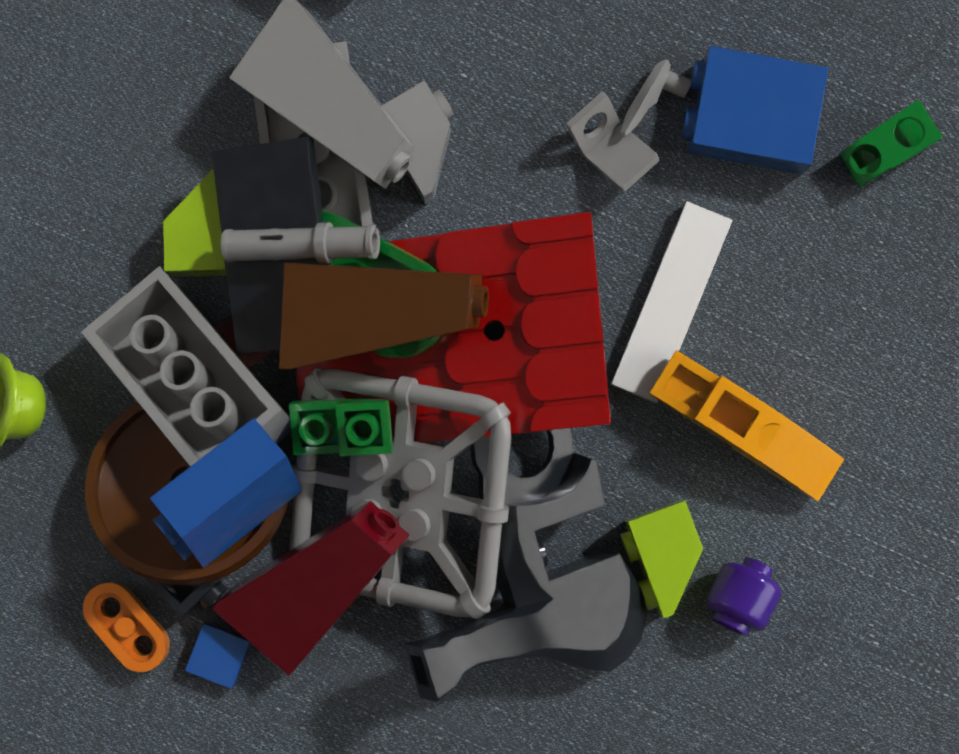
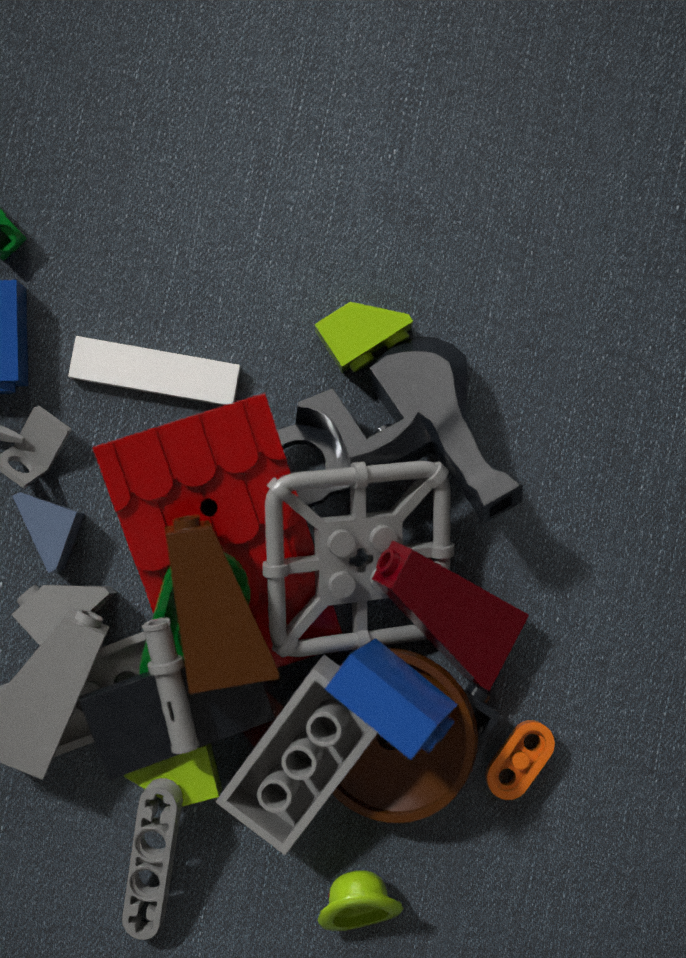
camera: 105 degrees left, 0 degrees up
blue tile [185,622,251,689] -> none
green slope [289,399,393,456] -> none
light orange slope [648,350,844,502] -> none
dark purple head [706,557,782,637] -> none
none -> sand blue slope [12,492,85,573]
none -> light grey beam [122,778,183,940]

